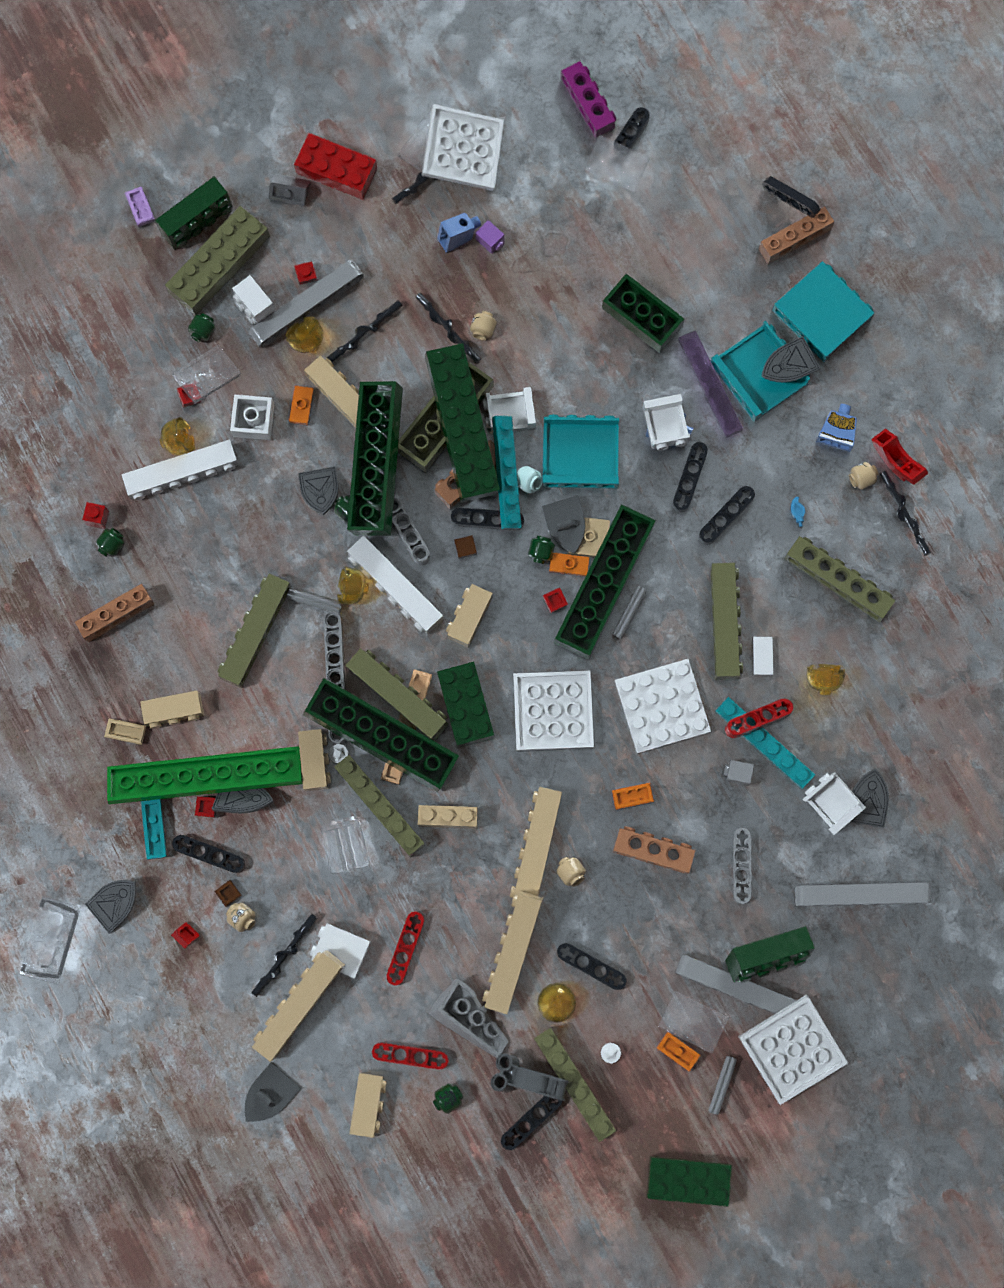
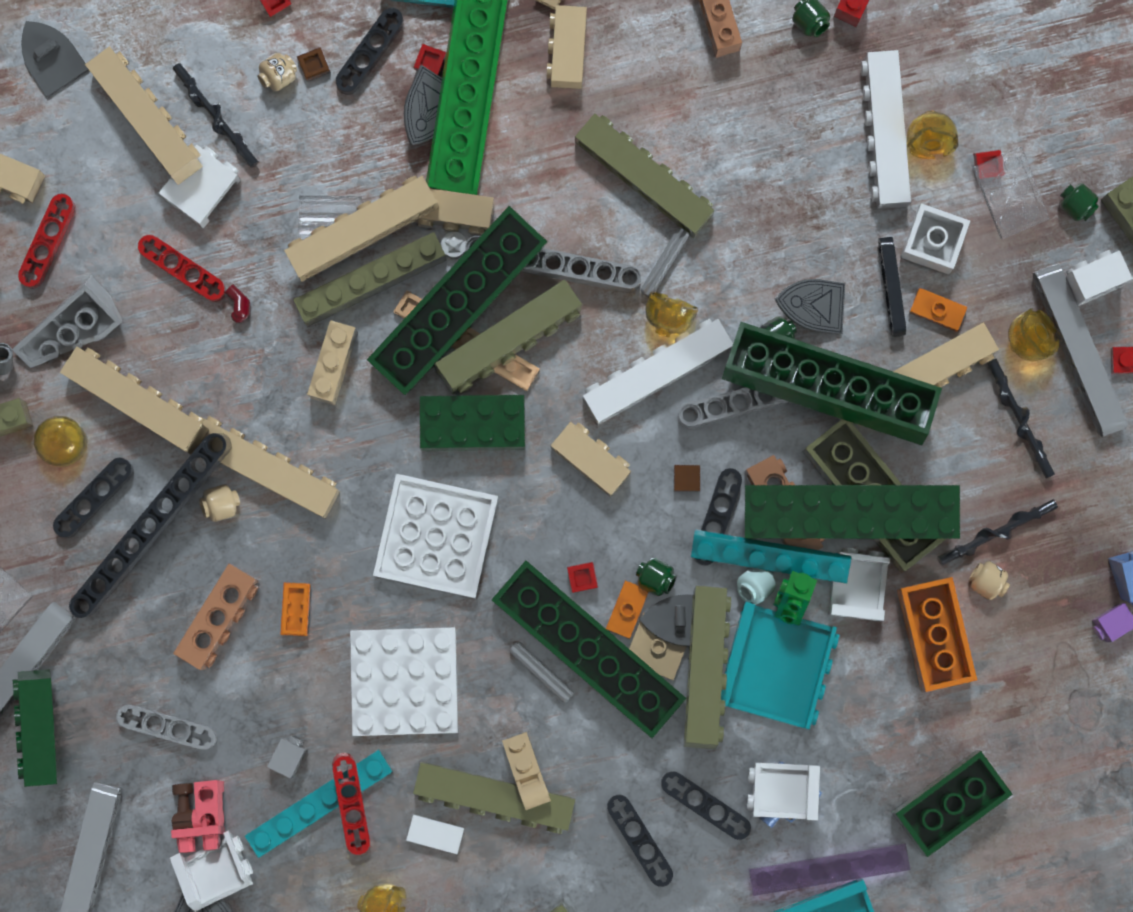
camera: 100 degrees right, 5 degrees up
none -> black beam [69,433,232,618]
none -> coral hips [171,780,225,853]
none -> dark red arm [225,284,250,323]
none -> tan brick [284,176,439,282]
none -> tan plate [502,732,551,810]
none -> olive brick [684,586,731,749]
none -> green brick [773,571,817,626]
none -> black beam [878,237,906,337]
none -> orange brick [897,577,977,692]

